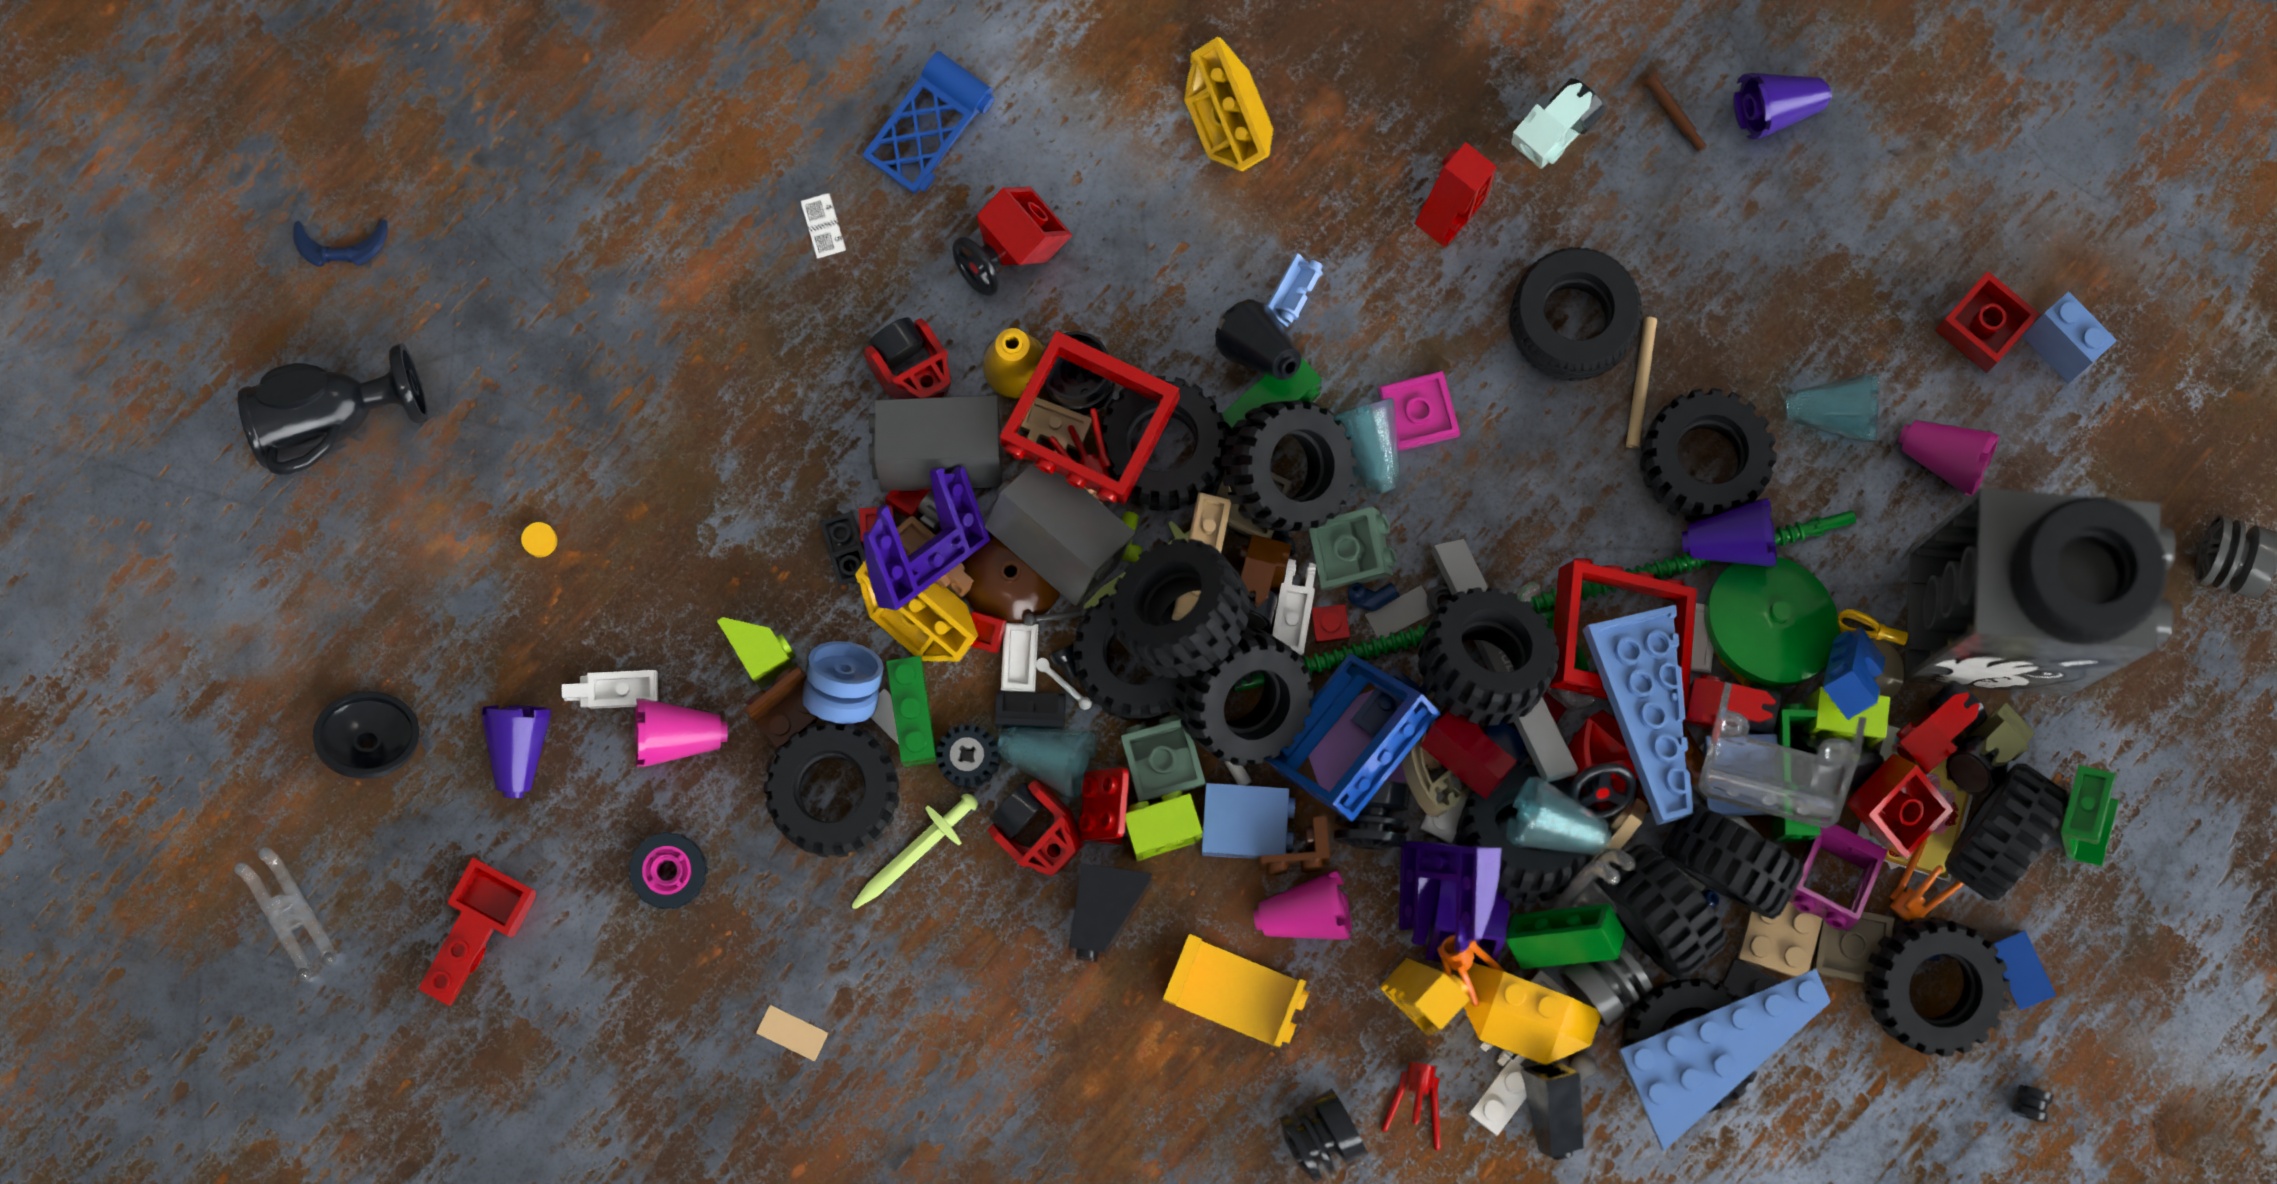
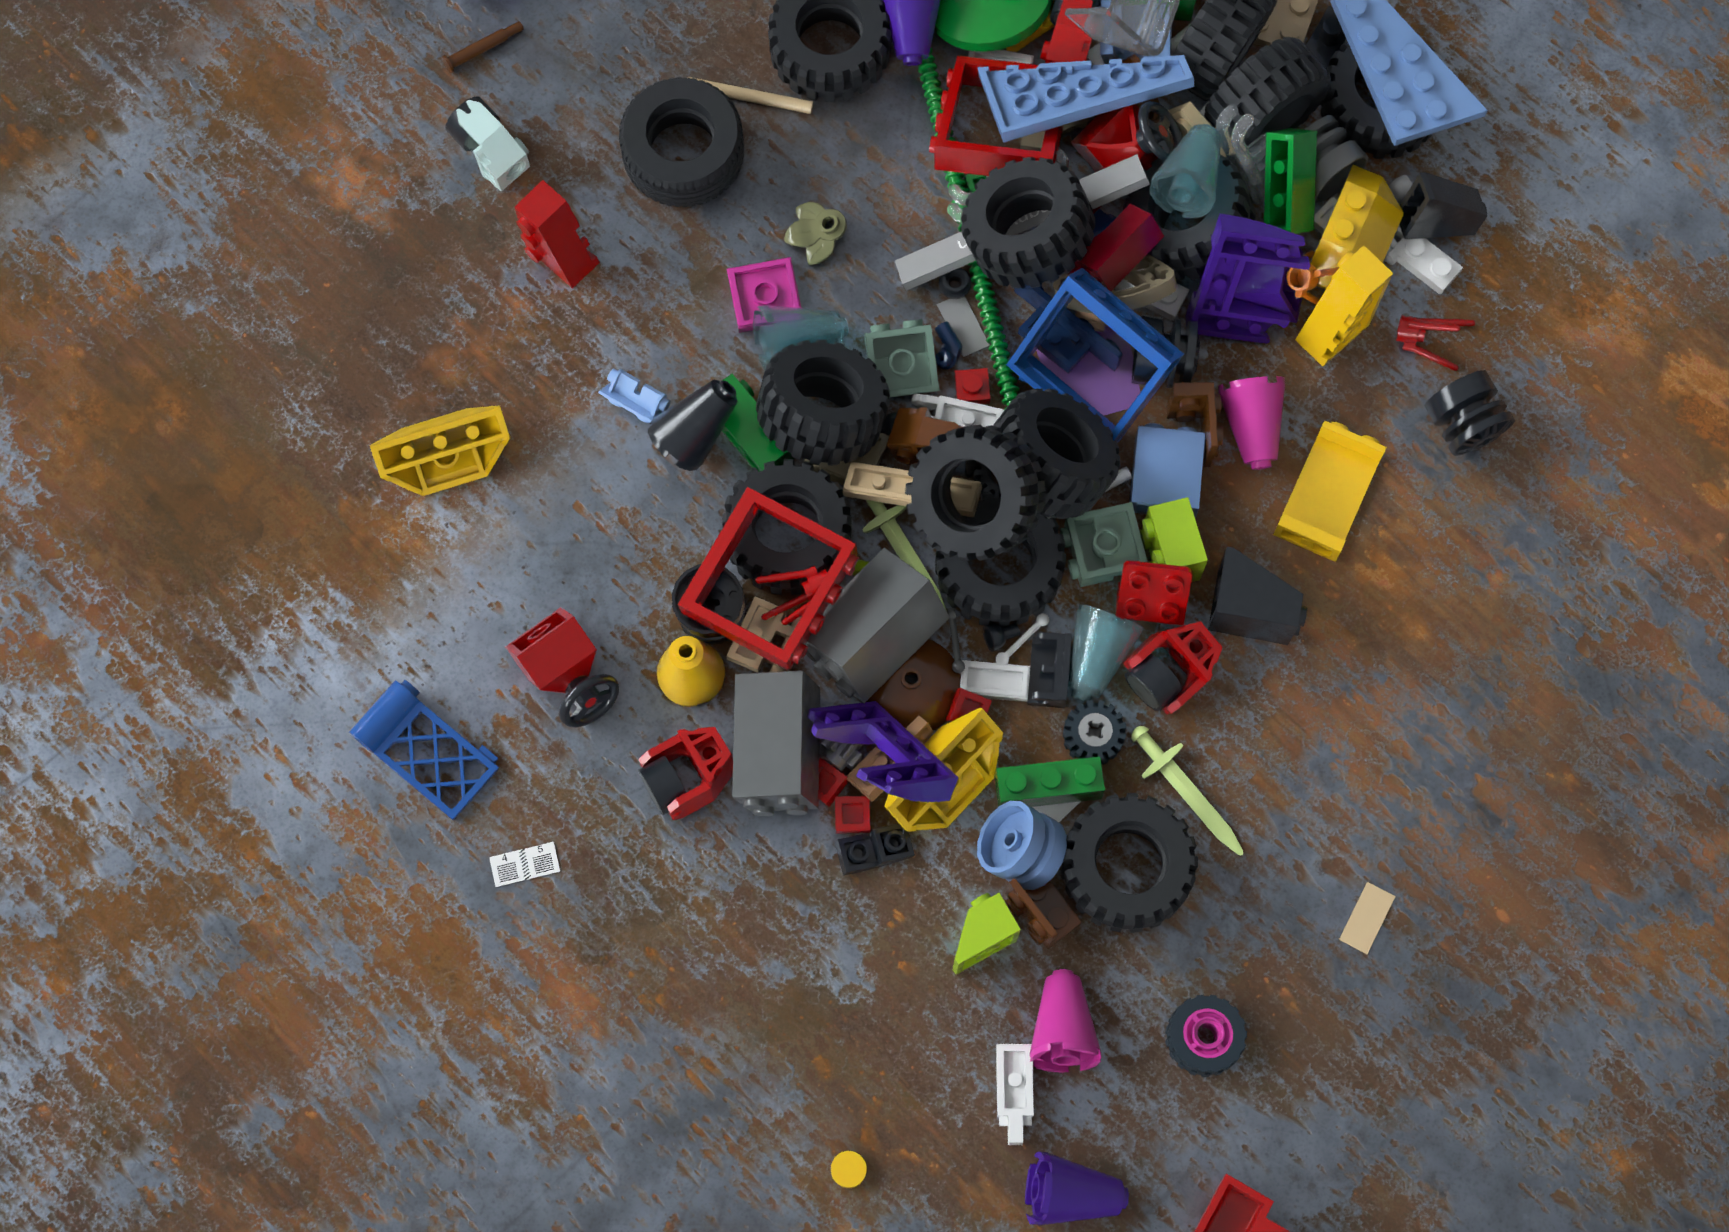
camera: 90 degrees left, 5 degrees down
none -> olive plate [784,202,847,266]

